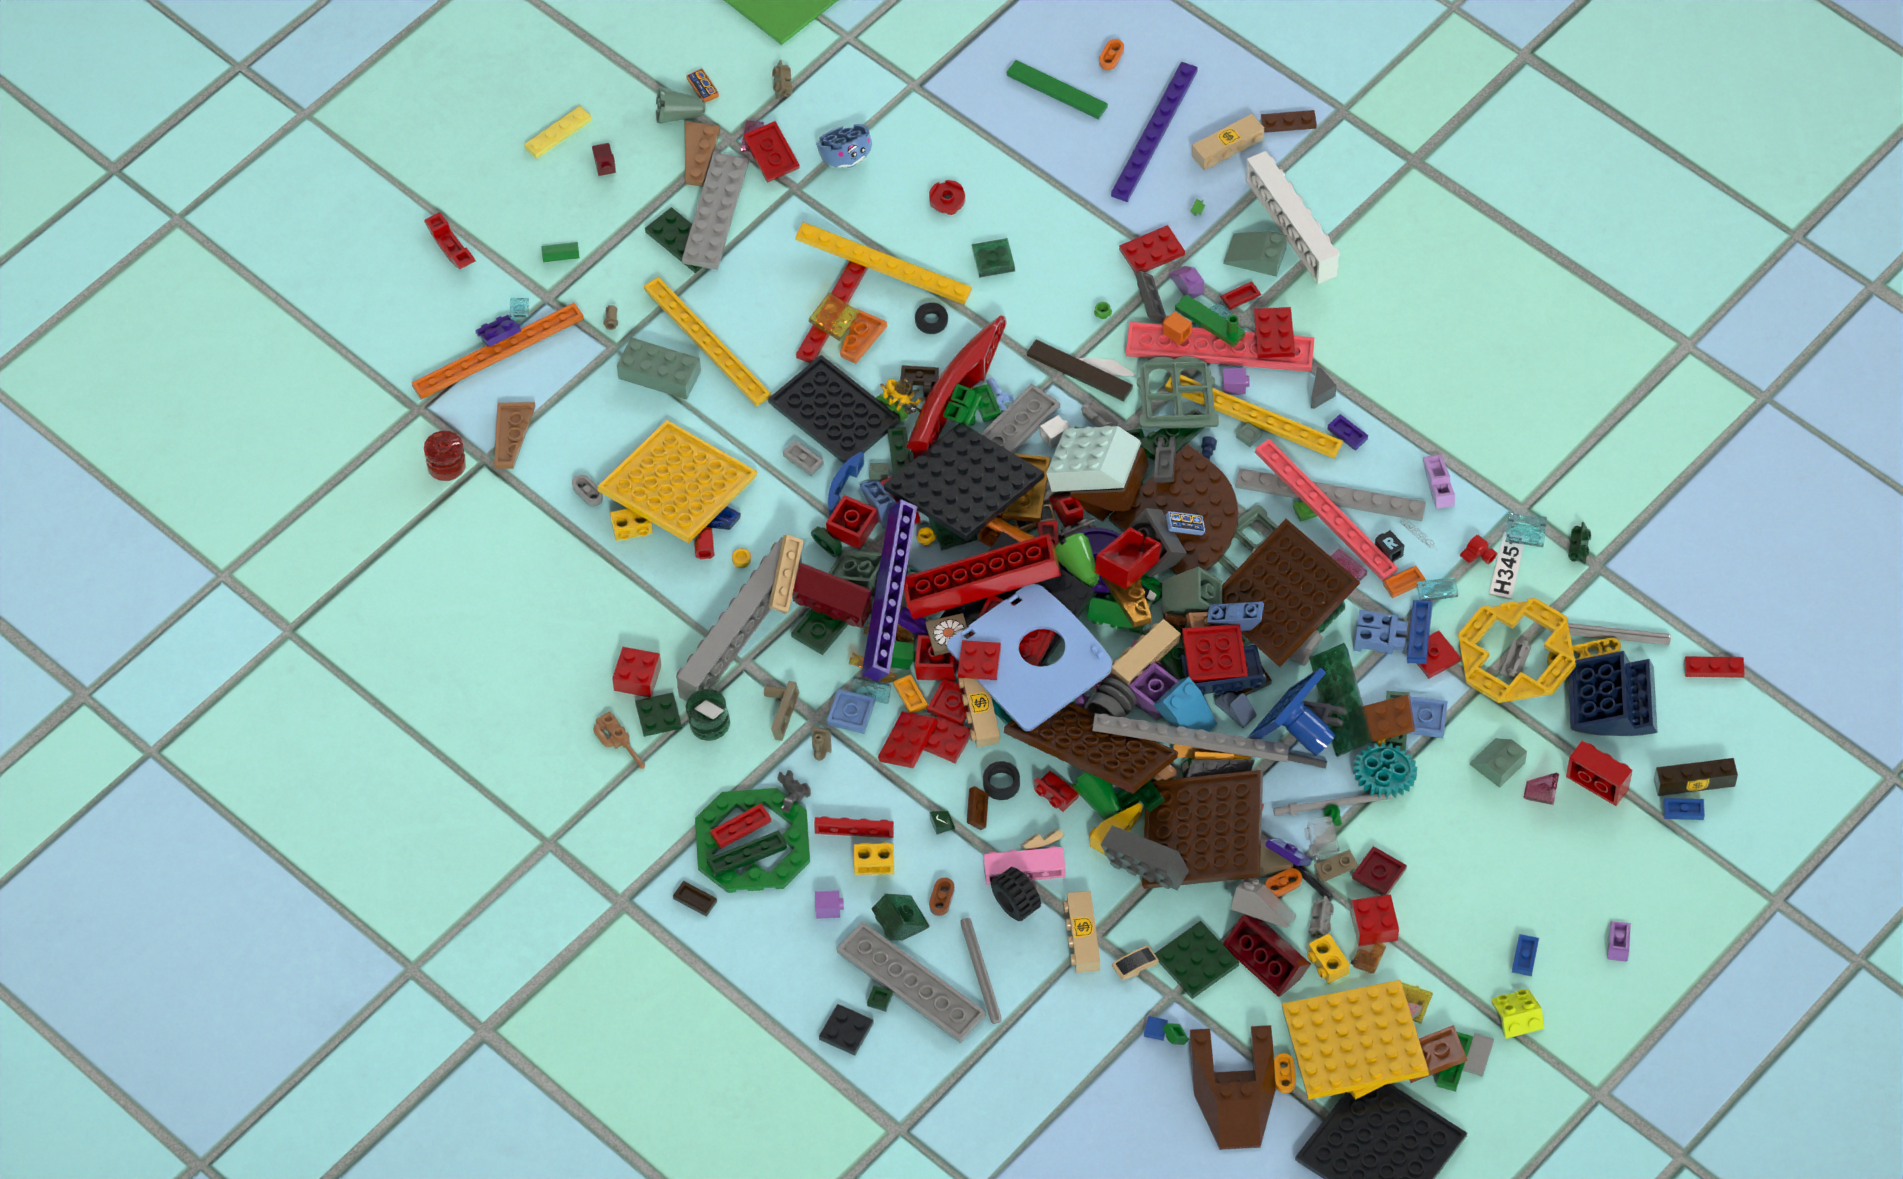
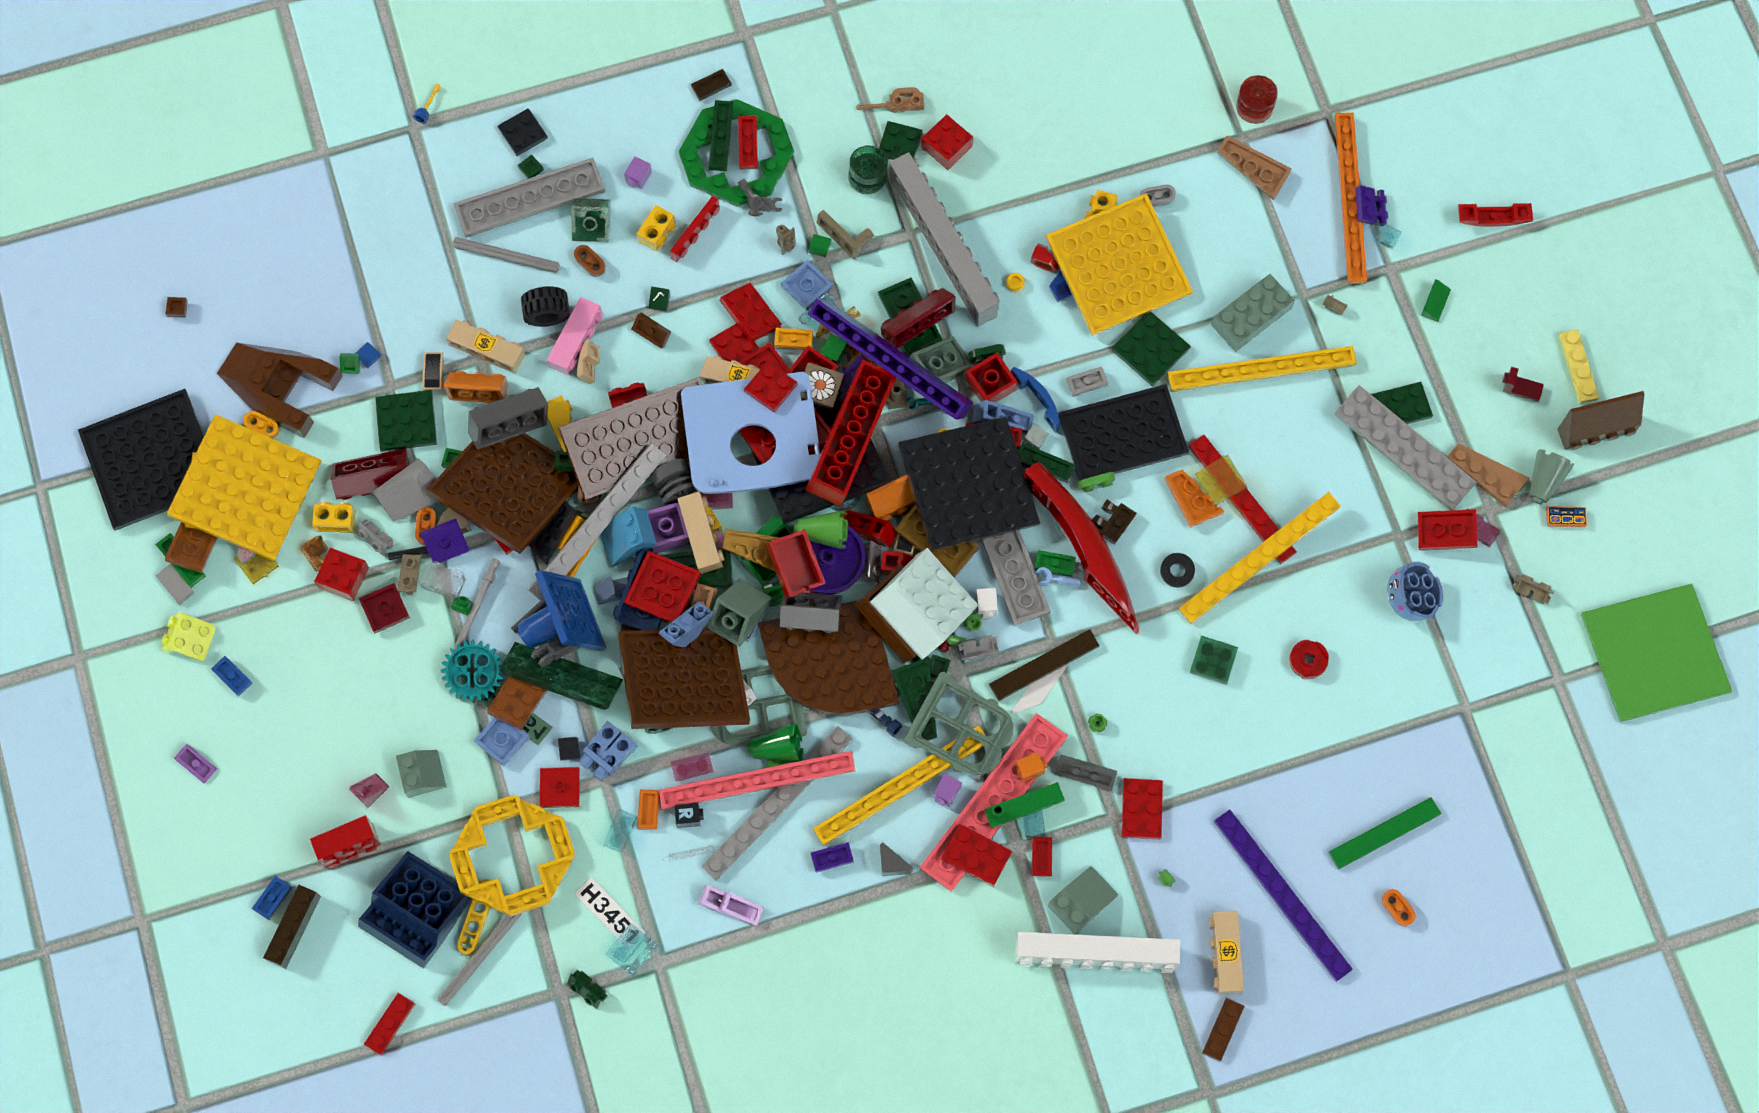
camera: 120 degrees right, 15 degrees up
white sticker [695,700,724,719] -> none
tan plate [768,534,804,614] -> none
animal [880,378,926,415] -> none
green hips [943,384,983,427] -> none
black tyre [983,761,1020,800] -> none
dark grey hinge [1154,437,1176,483] -> none
reddish brown piece [1163,613,1187,628] -> none
tile [1166,512,1205,535] -> none
medium lavender slope [1169,266,1204,299] -> none
sand green tile [1236,422,1263,447] -> none
blue tile [1407,600,1433,664] -> none
red piece [1460,535,1498,564] -> none
light grey hinge [1500,639,1531,680] -> none
none -> blue hinge [413,84,441,124]
none -> green tile [441,448,462,468]
none -> orange slope [444,371,508,403]
none -> black slope [558,737,580,761]
none -> green cone [747,723,803,762]
none -> green tile [808,234,832,257]
none -> dark green plate [1111,311,1191,386]
none -> reddish brown slope [1557,391,1645,450]

